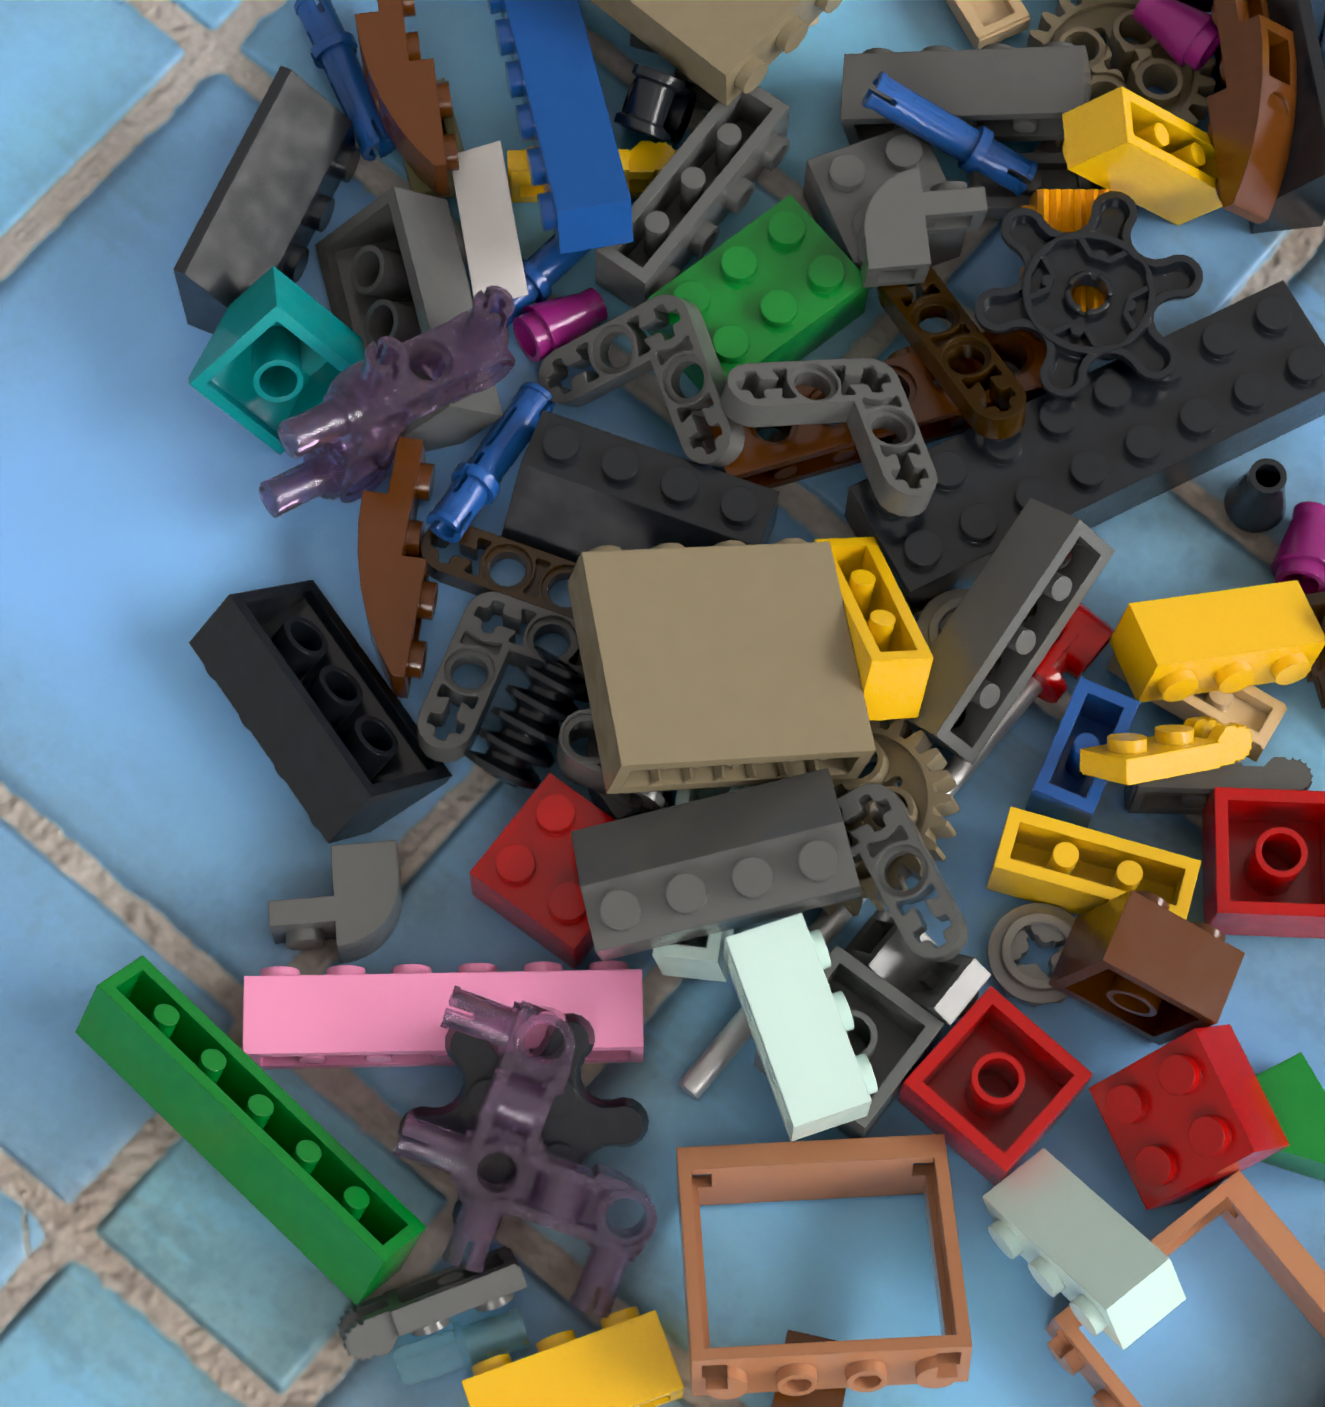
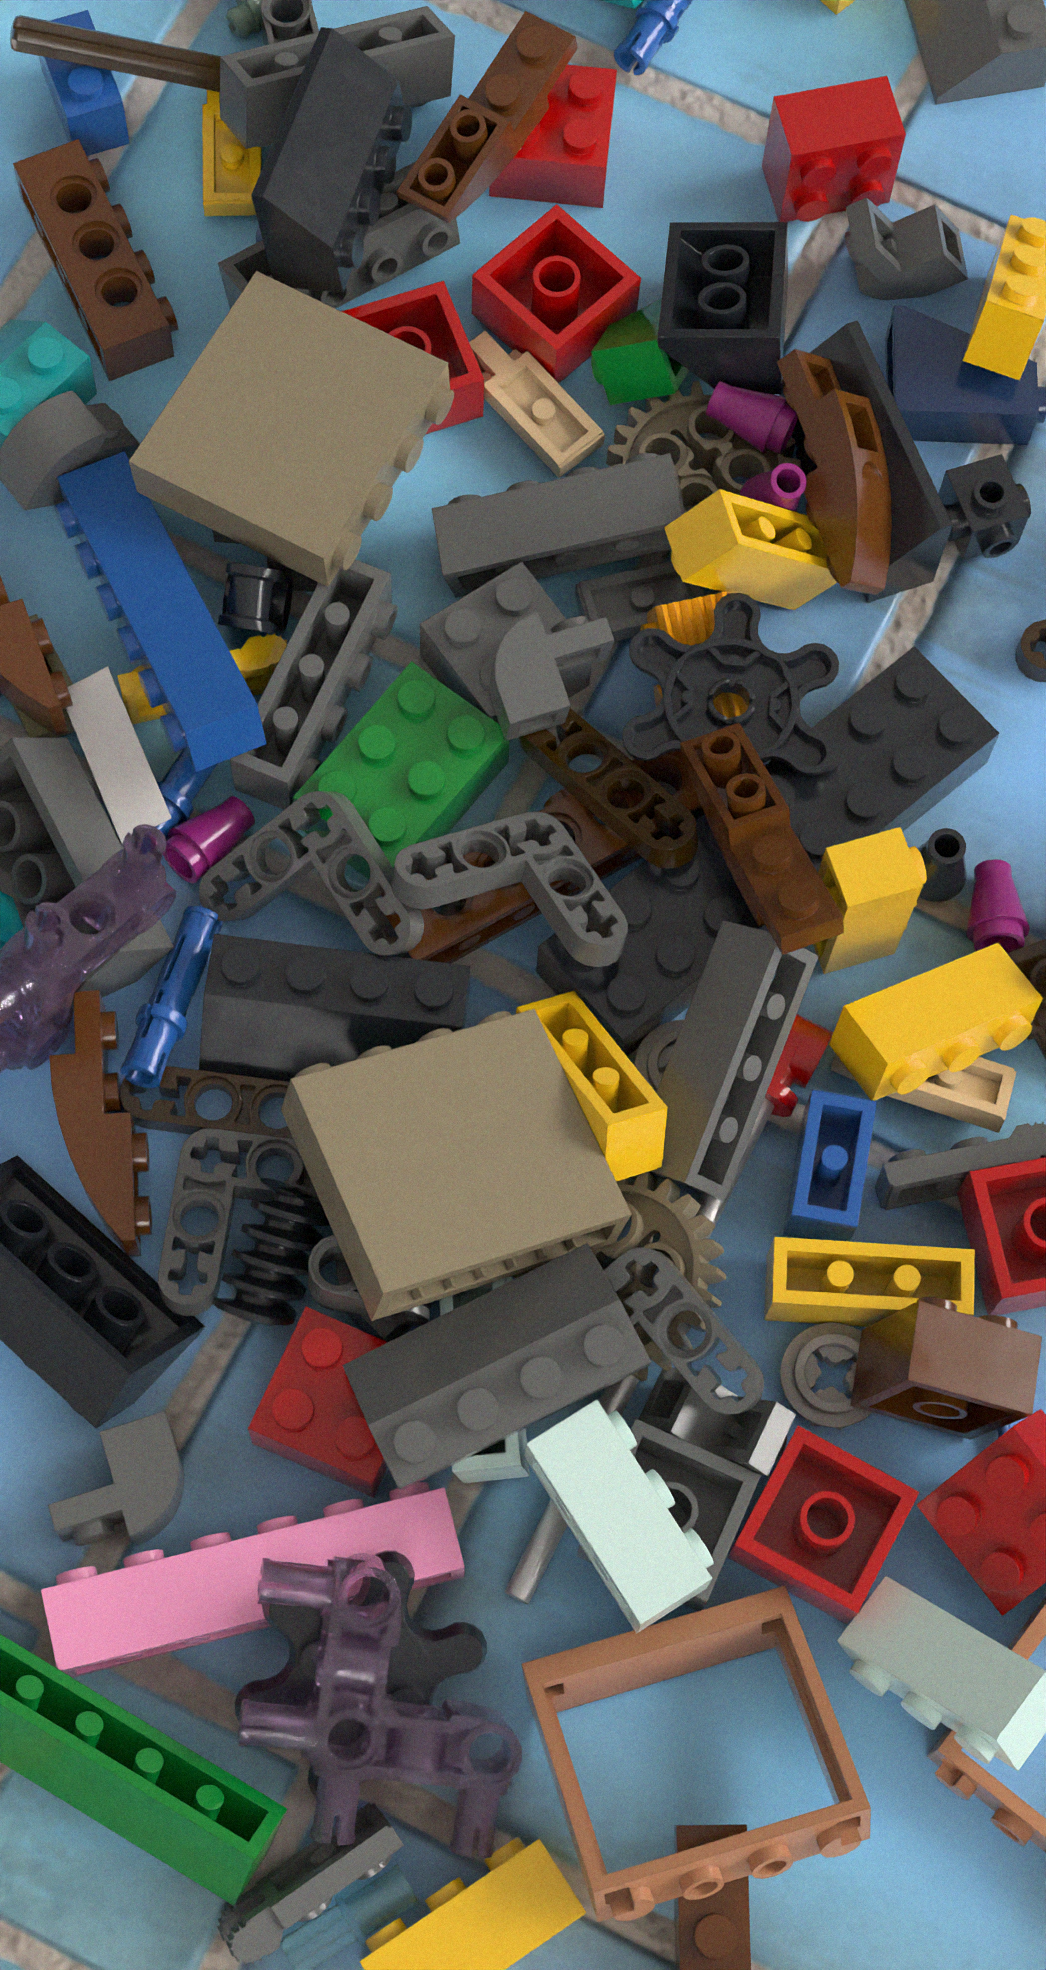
camera: 15 degrees left, 0 degrees up
blue pin [862,71,1038,197] -> none
yellow hinge [1080,716,1253,785] -> none
none -> reddish brown slope [680,723,844,955]
none -> magenta cone [739,463,806,512]
none -> yellow brick [813,827,927,974]

